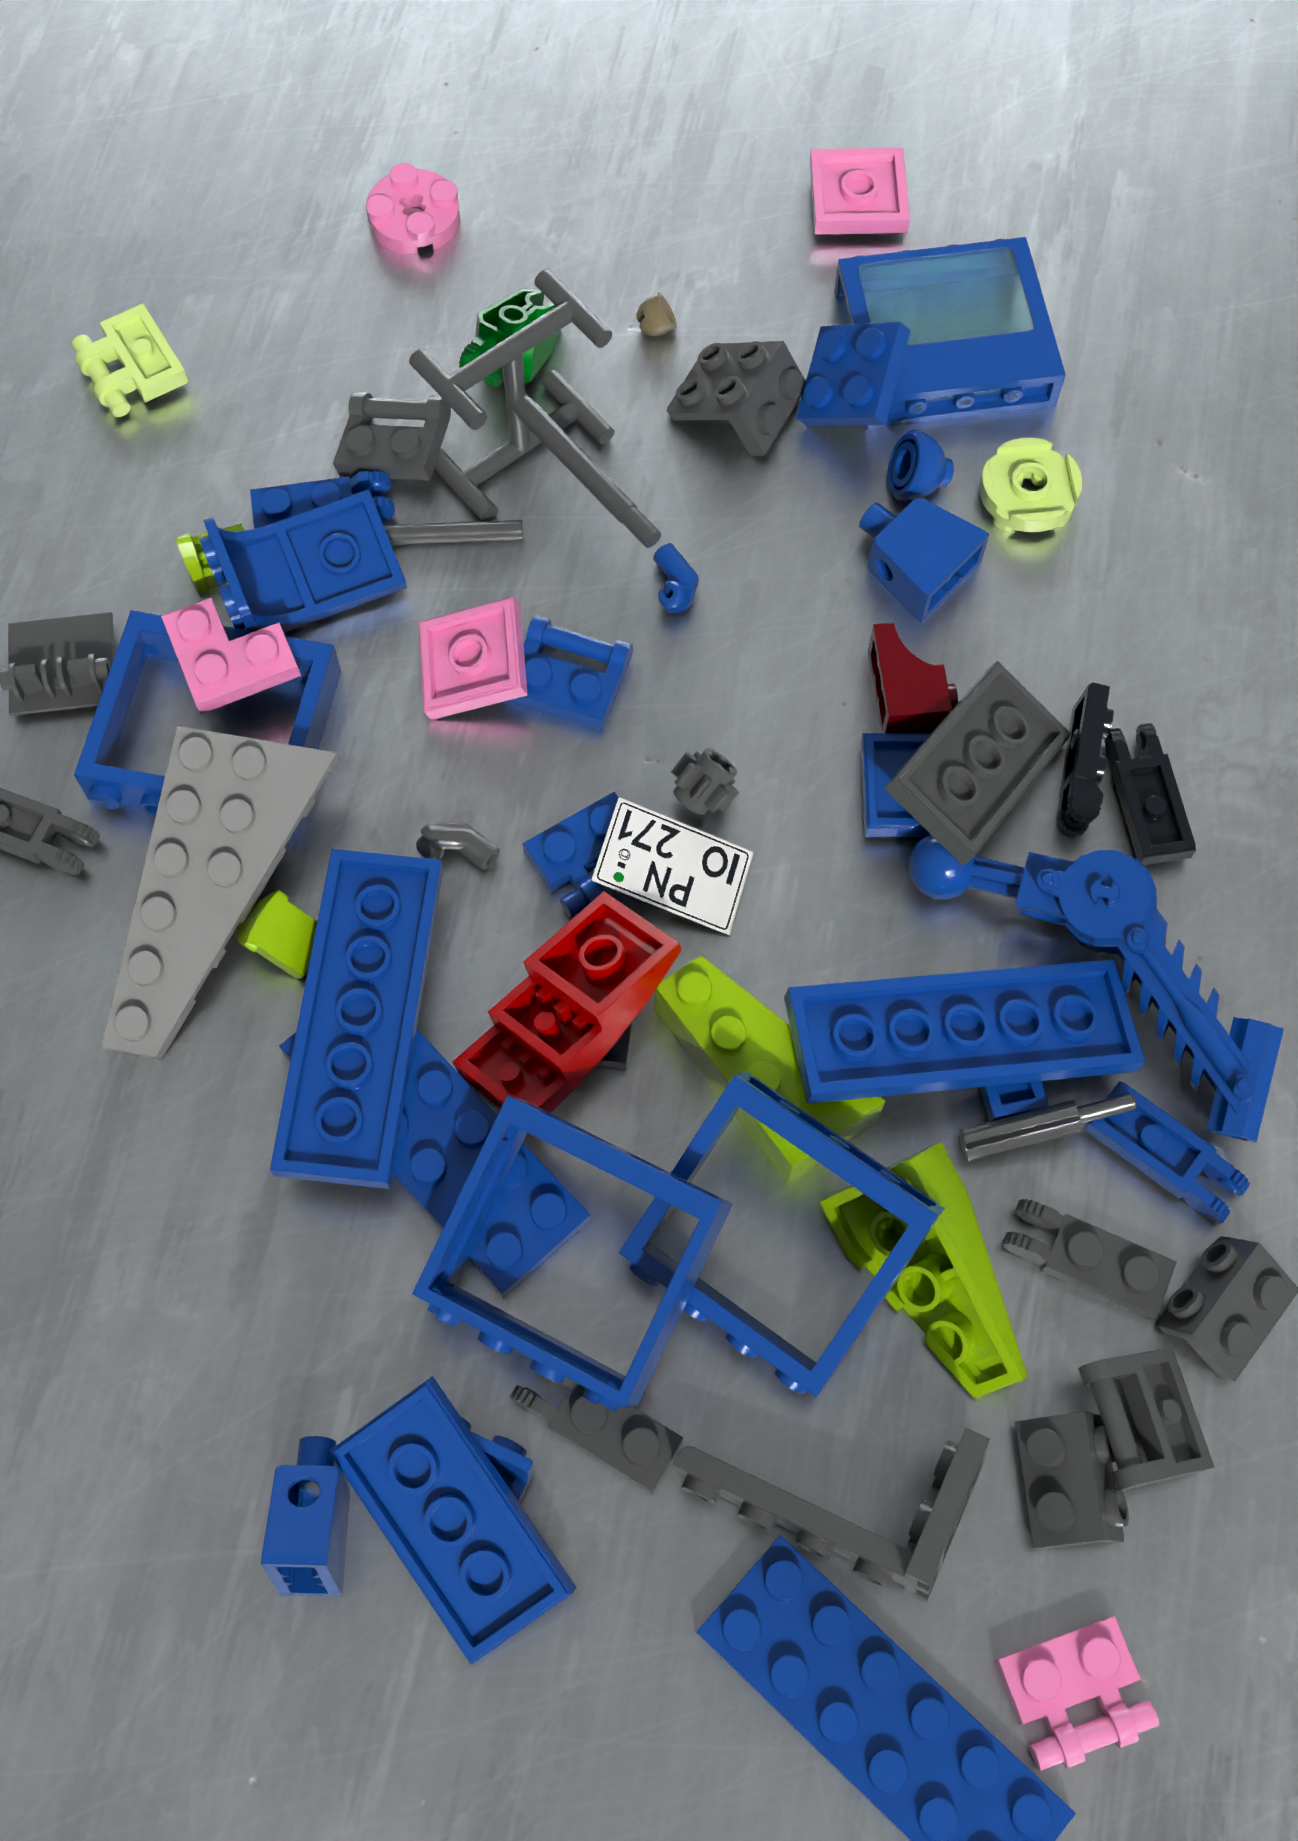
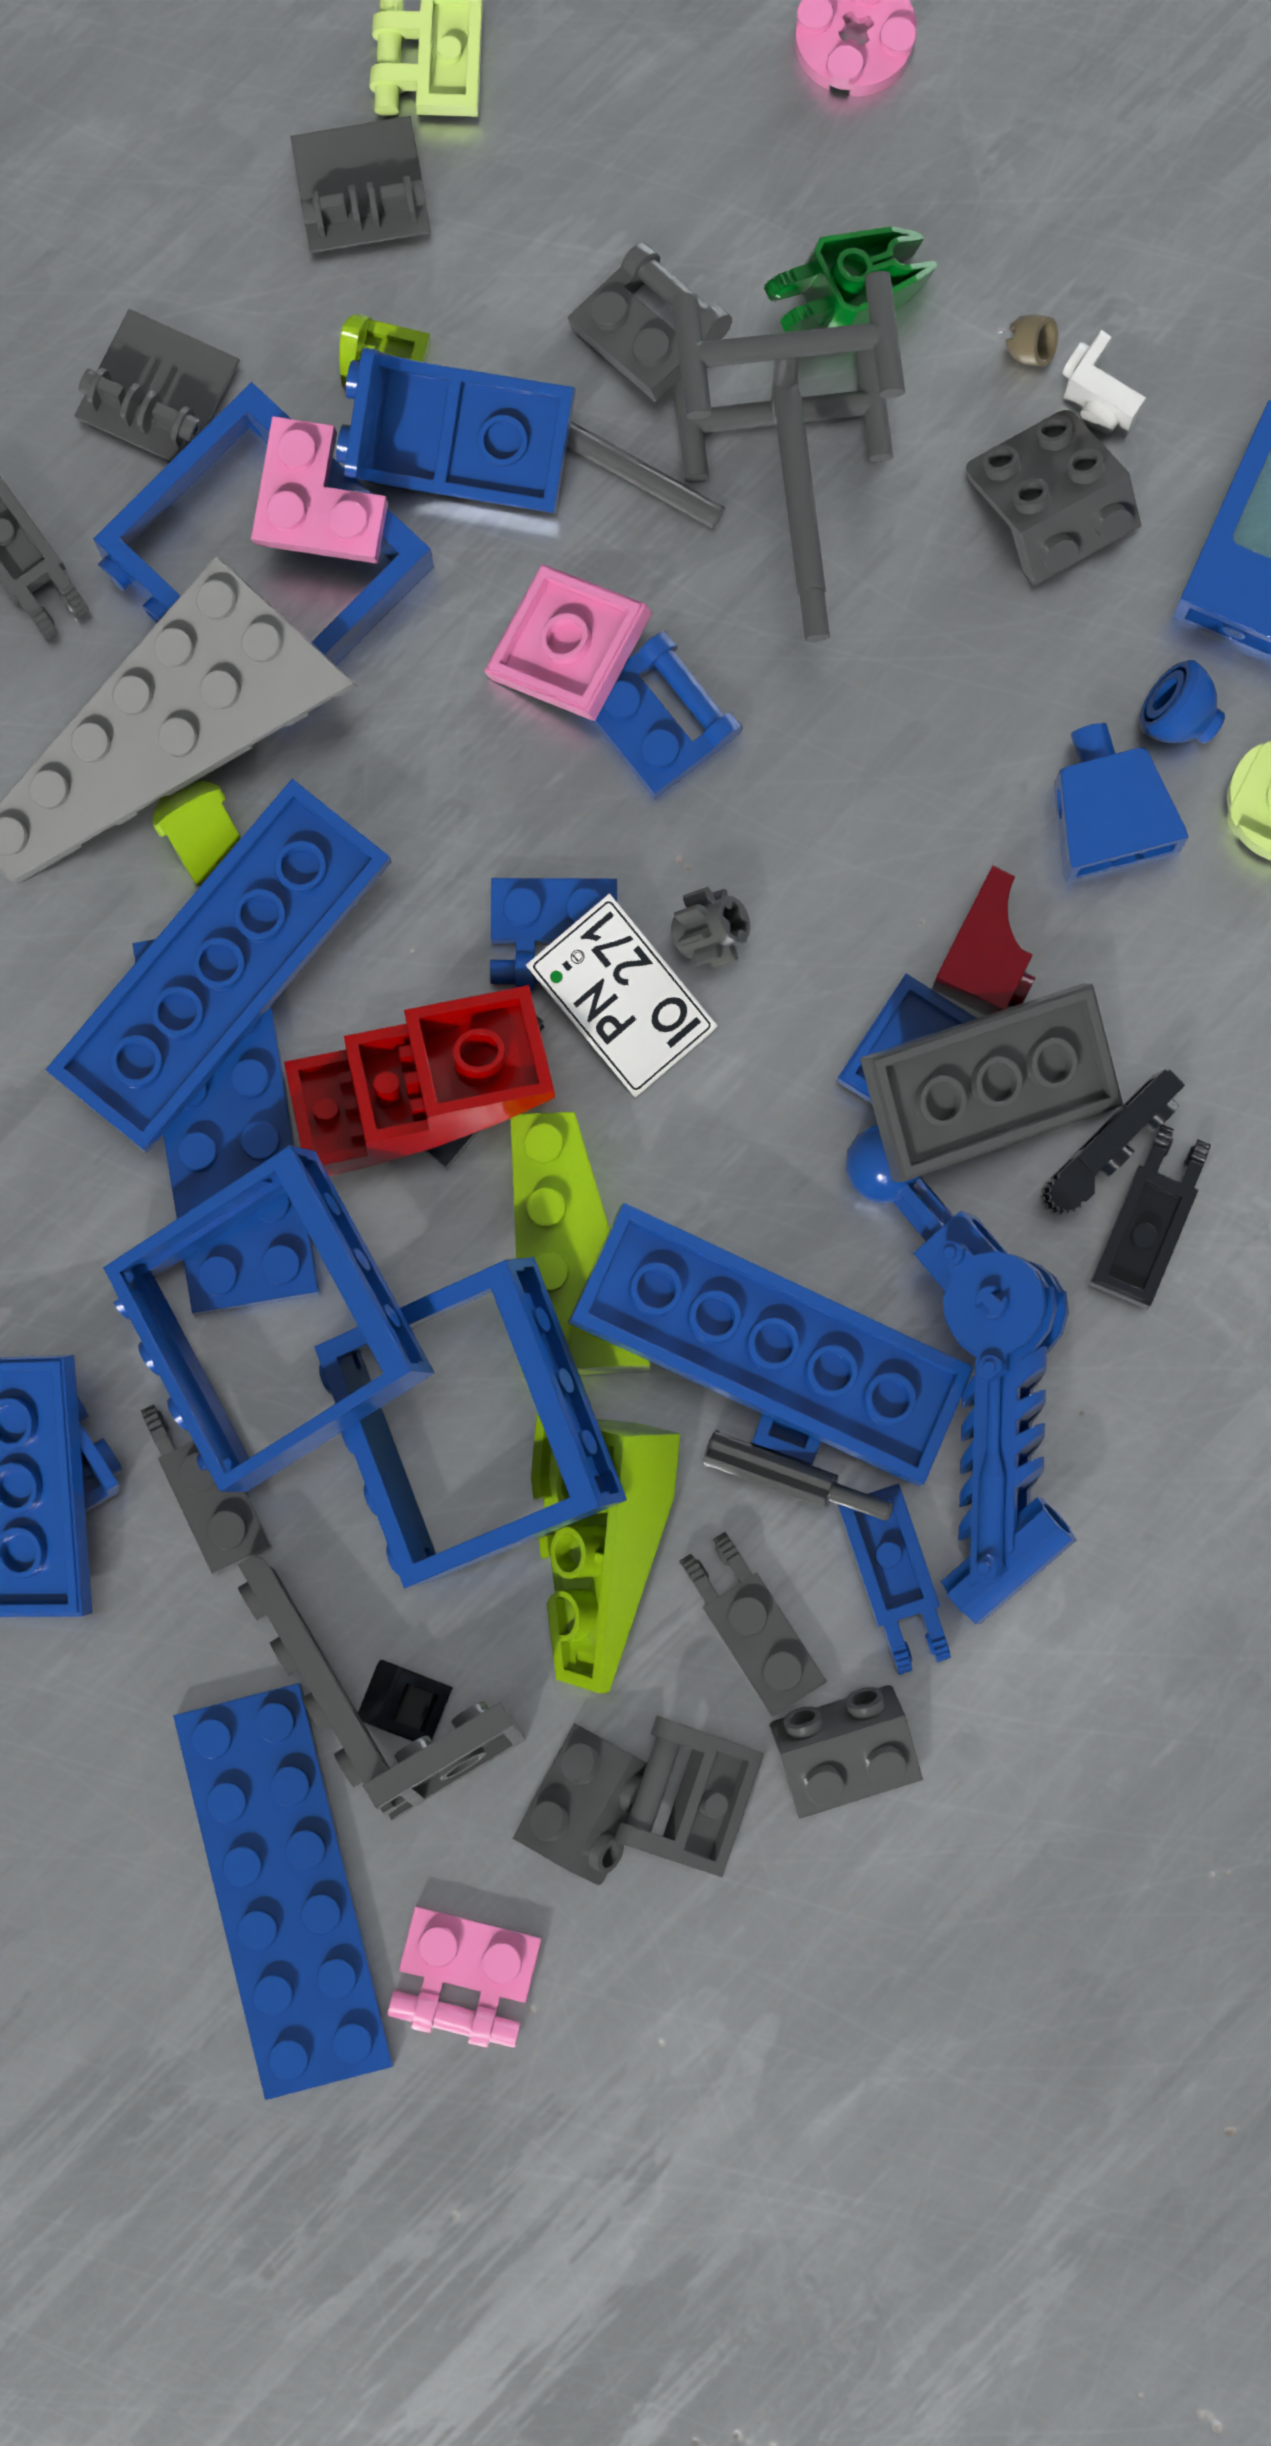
camera: 35 degrees right, 15 degrees up
blue hinge [250,470,395,529] -> none
dark grey arm [416,822,500,870] -> none
blue arm [653,543,699,613] -> none
blue plate [796,321,911,427] -> none
none -> dark grey hinge [290,116,431,253]
none -> black slope [358,1659,453,1742]
none -> white bracket [1062,330,1146,439]

